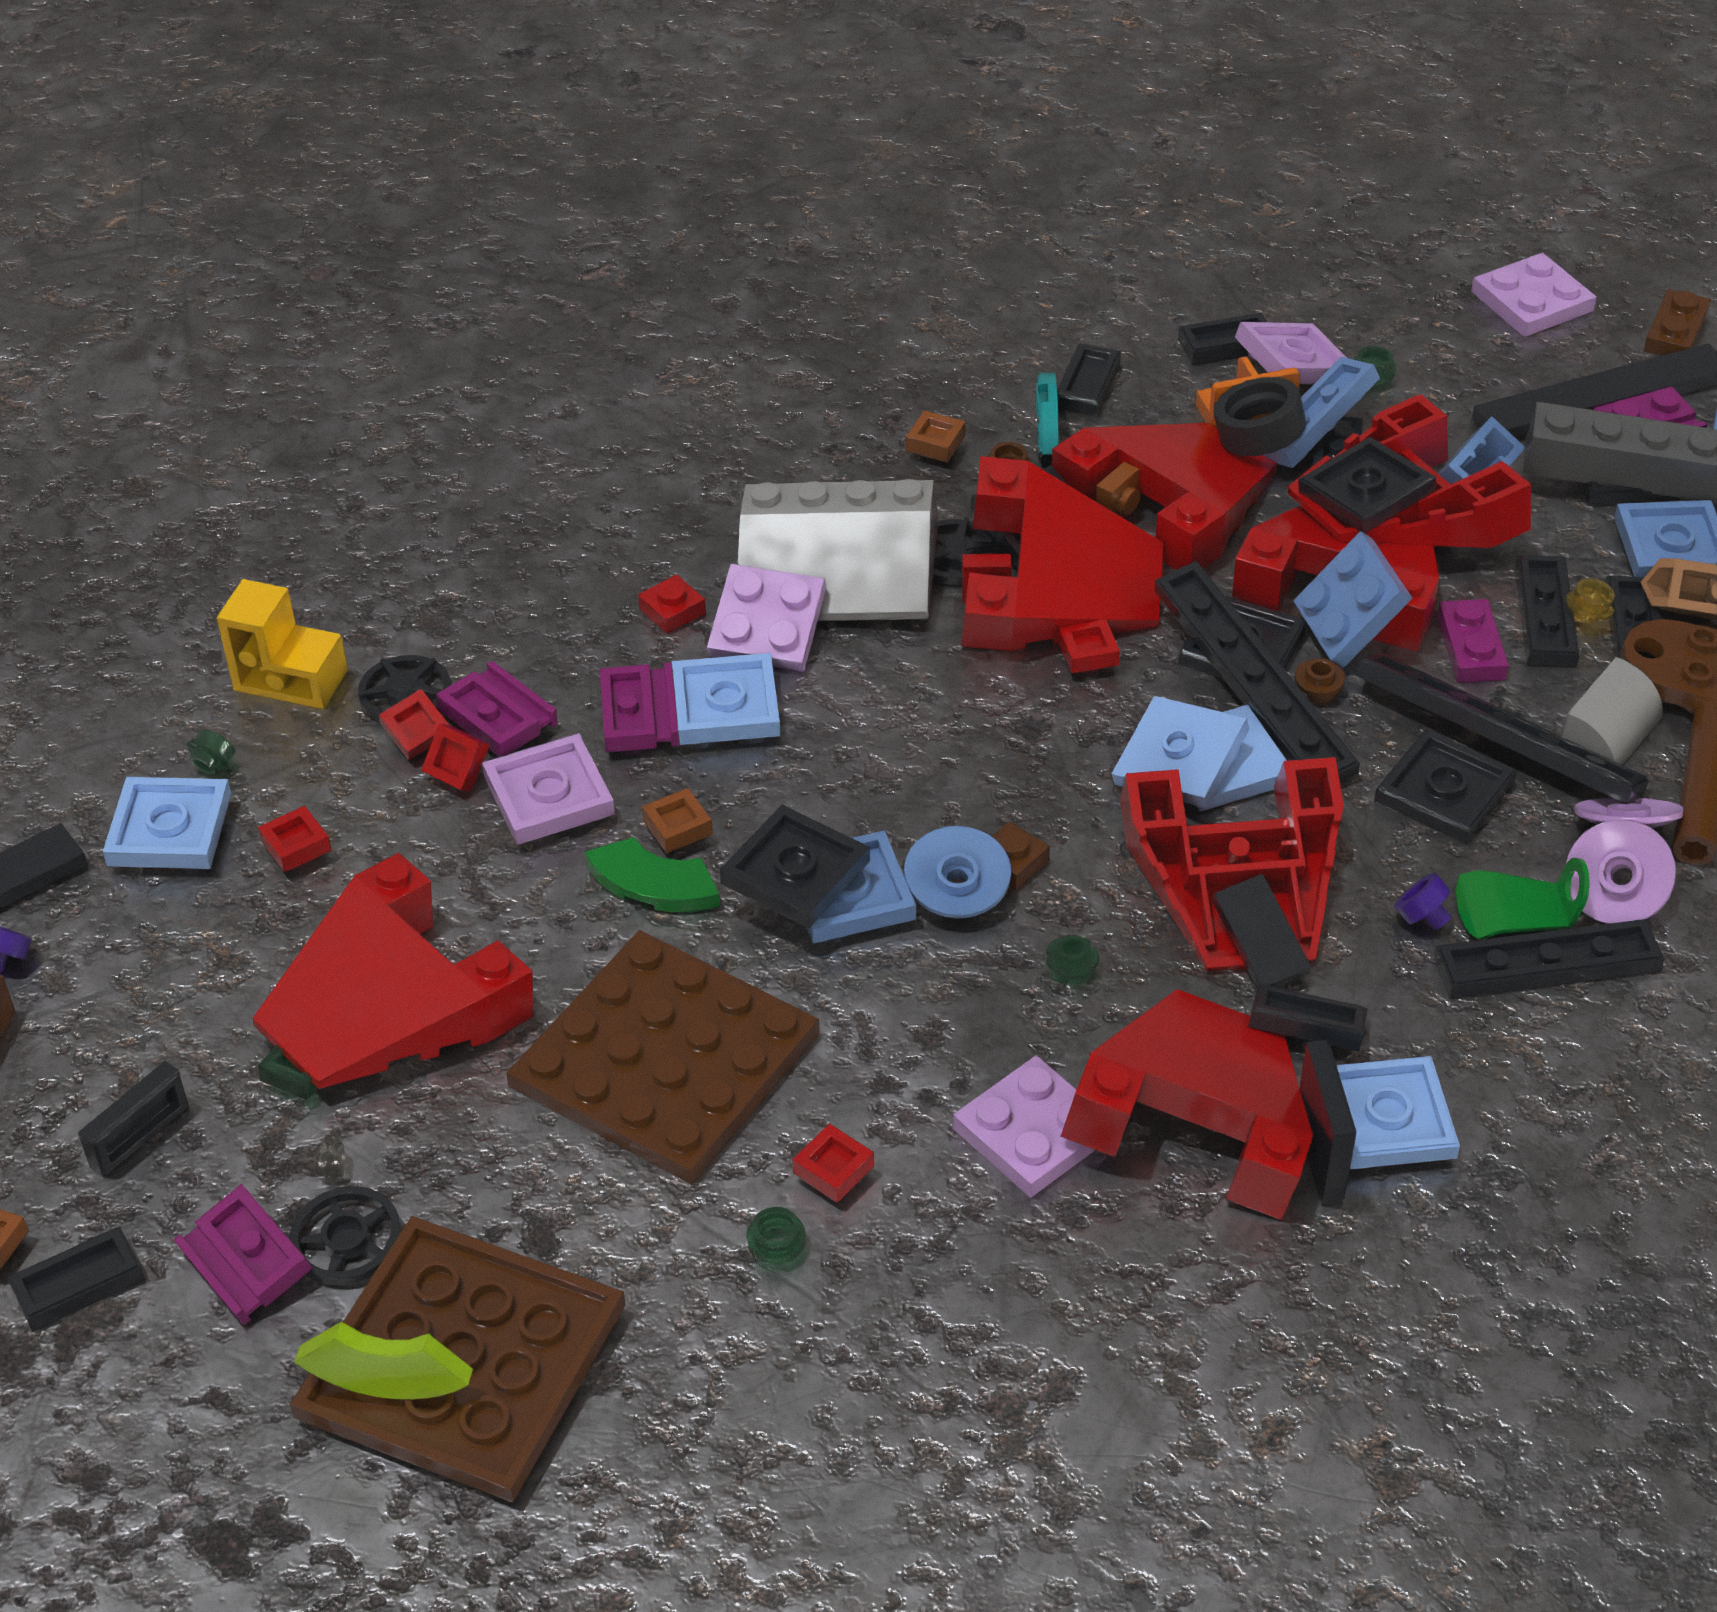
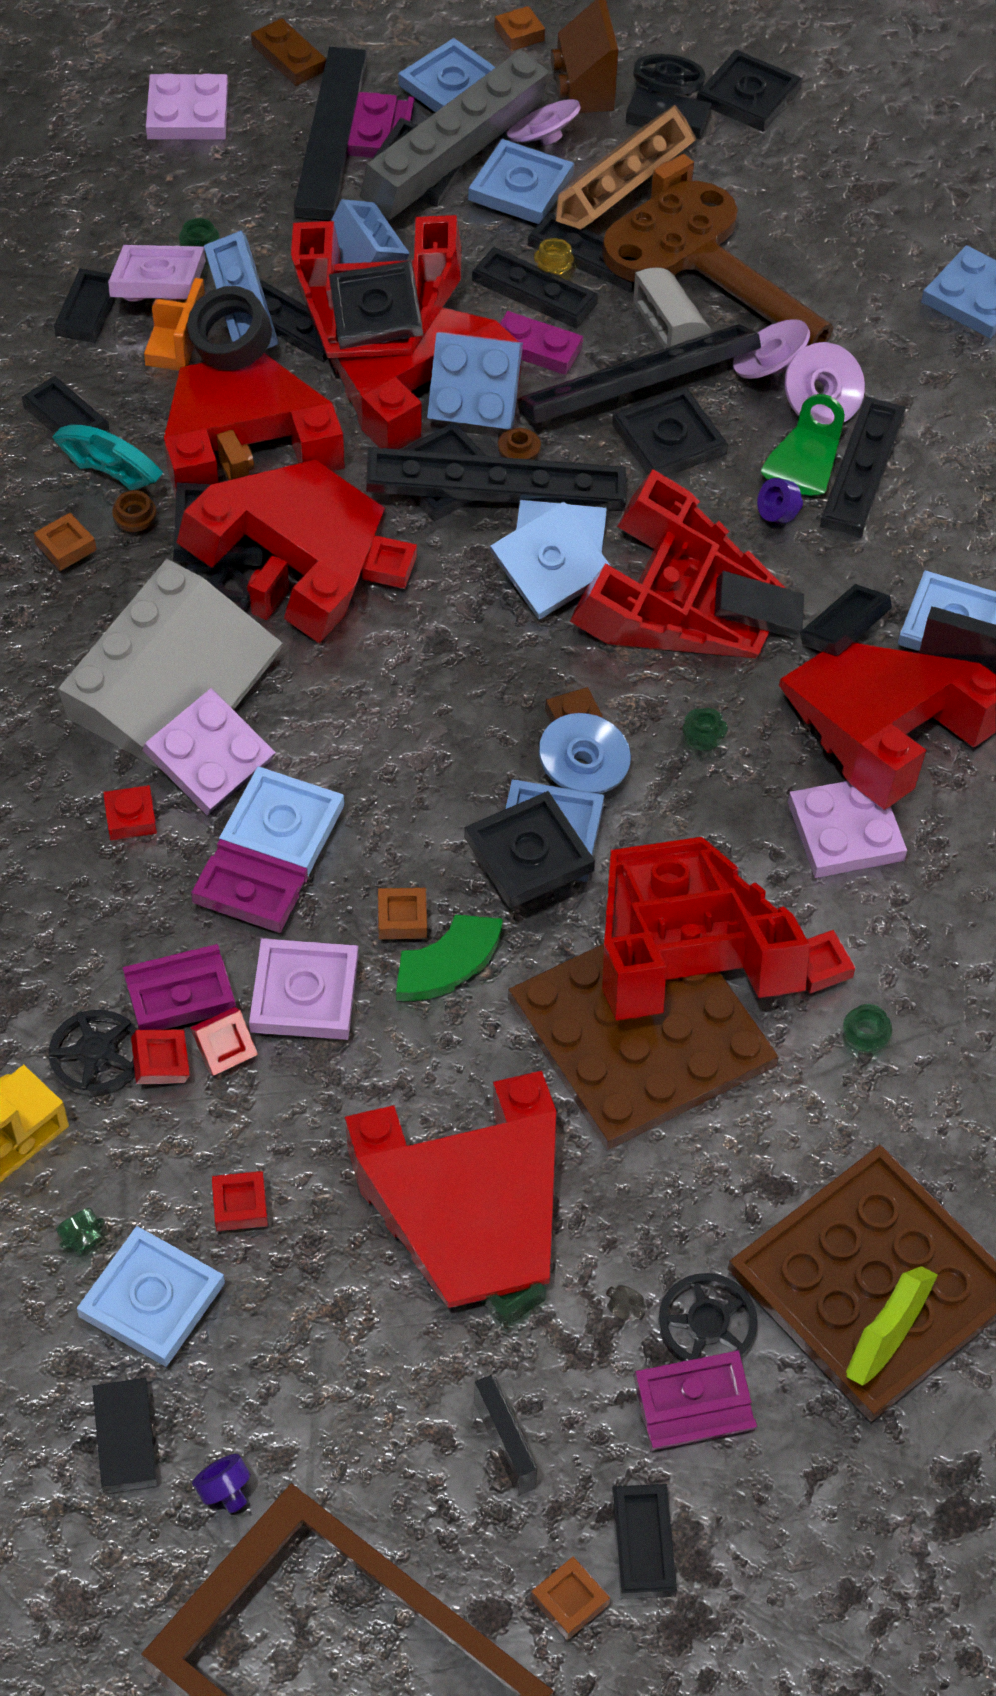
camera: 65 degrees left, 10 degrees up
none -> red wedge [602,837,810,1021]

